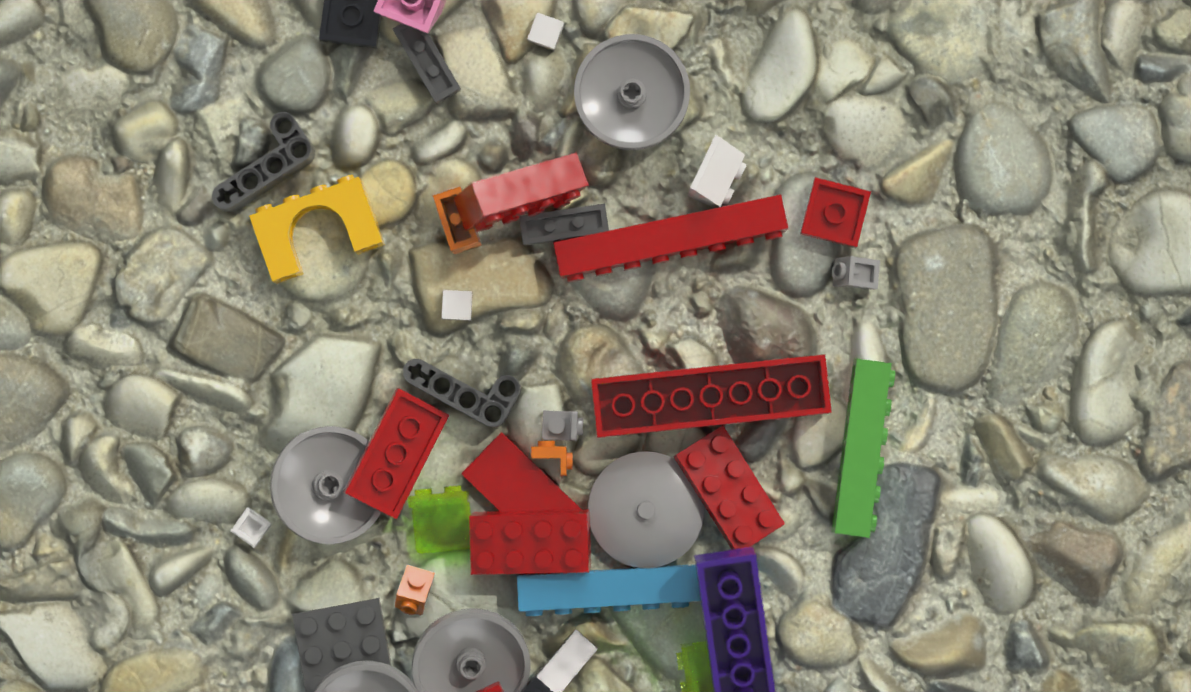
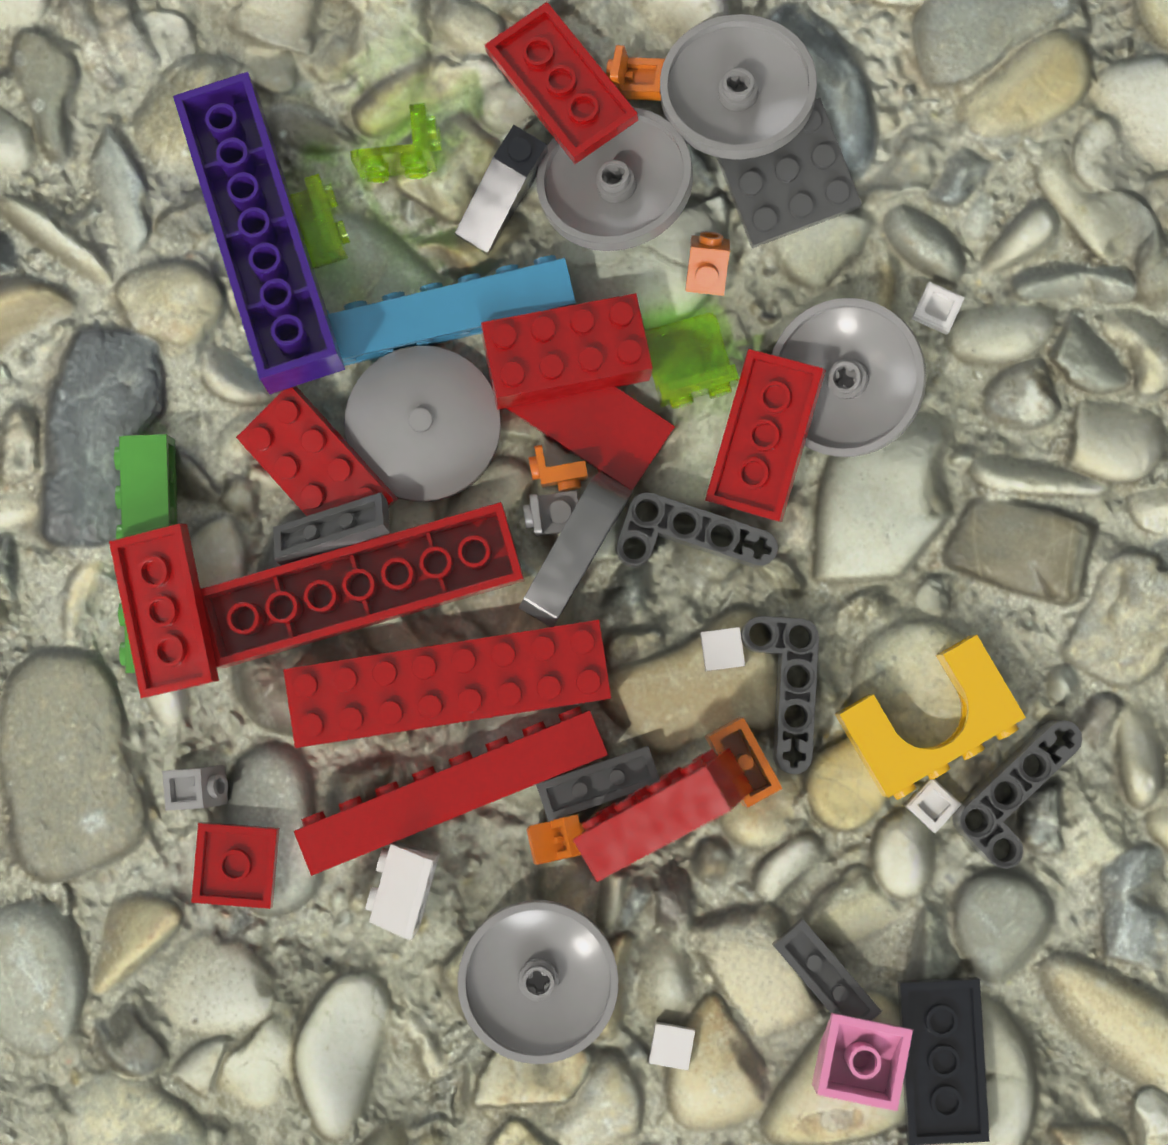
camera: 175 degrees right, 0 degrees up
none -> red plate [109,523,219,698]
none -> dark grey plate [273,492,390,566]
none -> red brick [283,620,612,748]
none -> dark grey beam [519,472,633,627]
none -> orange bracket [526,814,584,865]
none -> dark grey beam [741,616,819,774]
none -> white tile [904,779,962,833]

